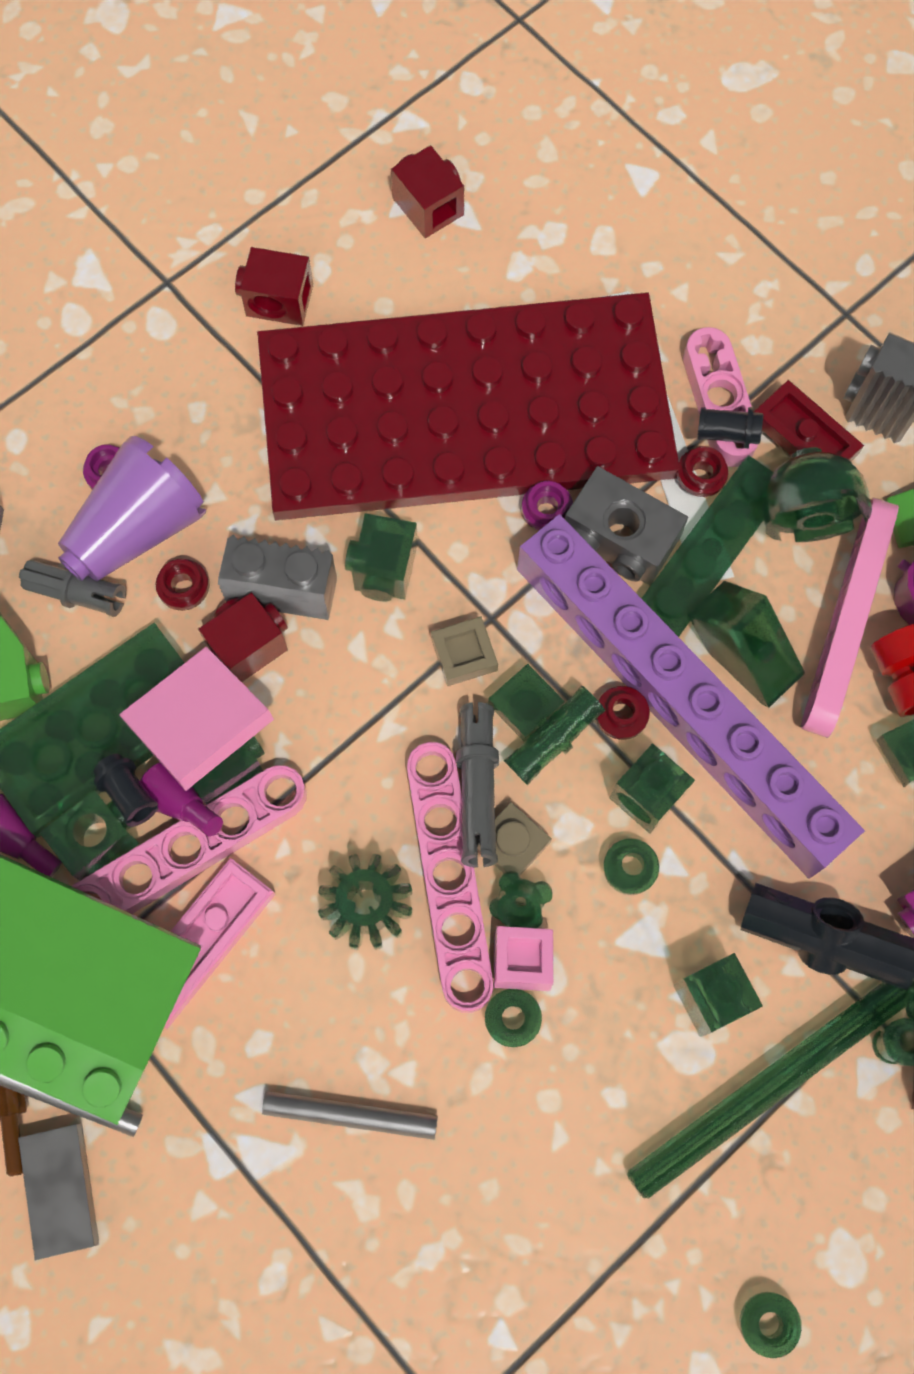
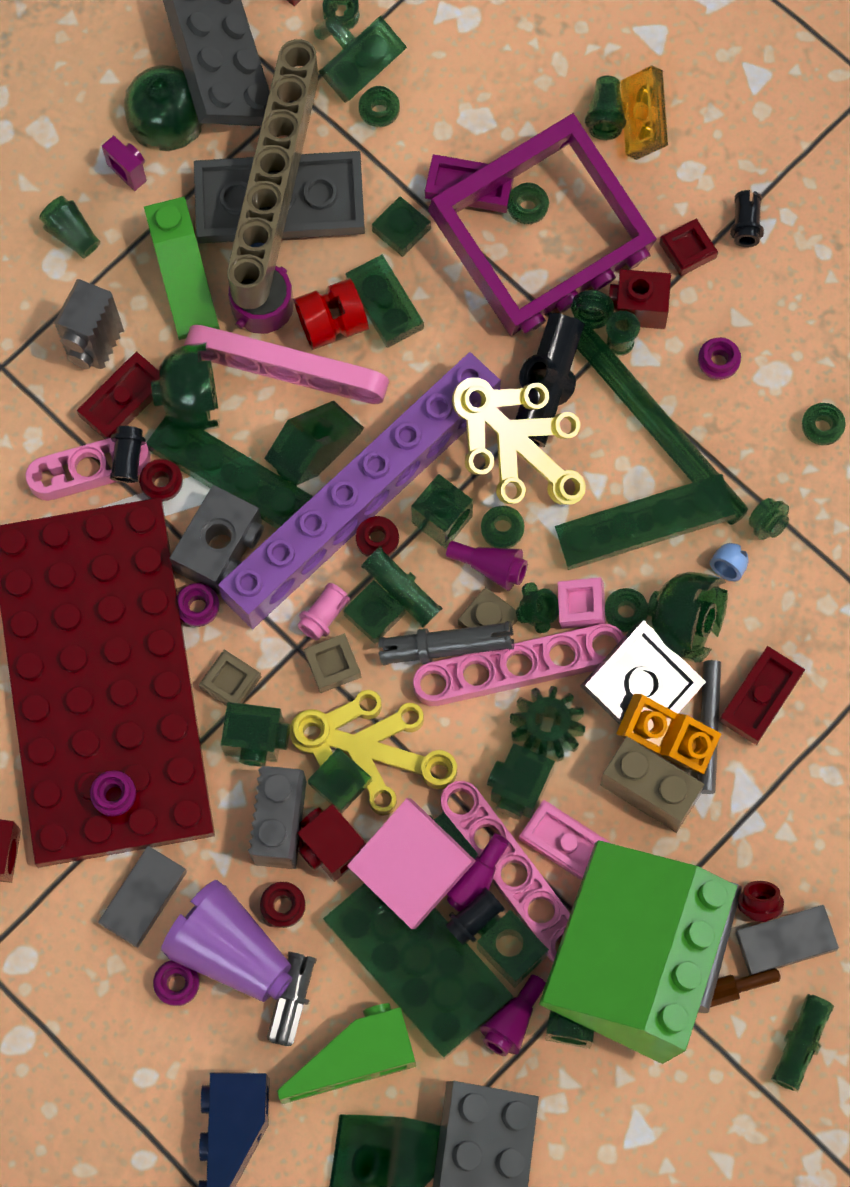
camera: 90 degrees left, 0 degrees up
clear green brick [673,953,763,1037] -> none
none -> magenta plate [90,770,136,816]
none -> flat silver tile [98,846,187,948]
none -> dark tan tile [199,649,262,712]
none -> light yellow plant [290,690,457,815]
none -> bright pink pin [297,583,350,641]
none -> clear green plate [308,748,372,814]
none -> magenta cone [446,541,528,591]
none -> light yellow plant [452,378,586,505]
none -> clear green brick [487,743,555,820]
none -> clear green plate [555,474,736,570]
none -> plate [580,620,706,724]
none -> dark tan brick [600,736,705,833]
none -> light orange slope [616,693,721,774]
none -> clear green cylinder [647,572,728,663]
none -> magenta plate [698,337,741,380]
none -> light blue hinge [710,543,749,582]
none -> dark red plate [719,646,805,746]
none -> dark red plate [738,881,784,922]
none -> clear green plate [749,498,789,540]

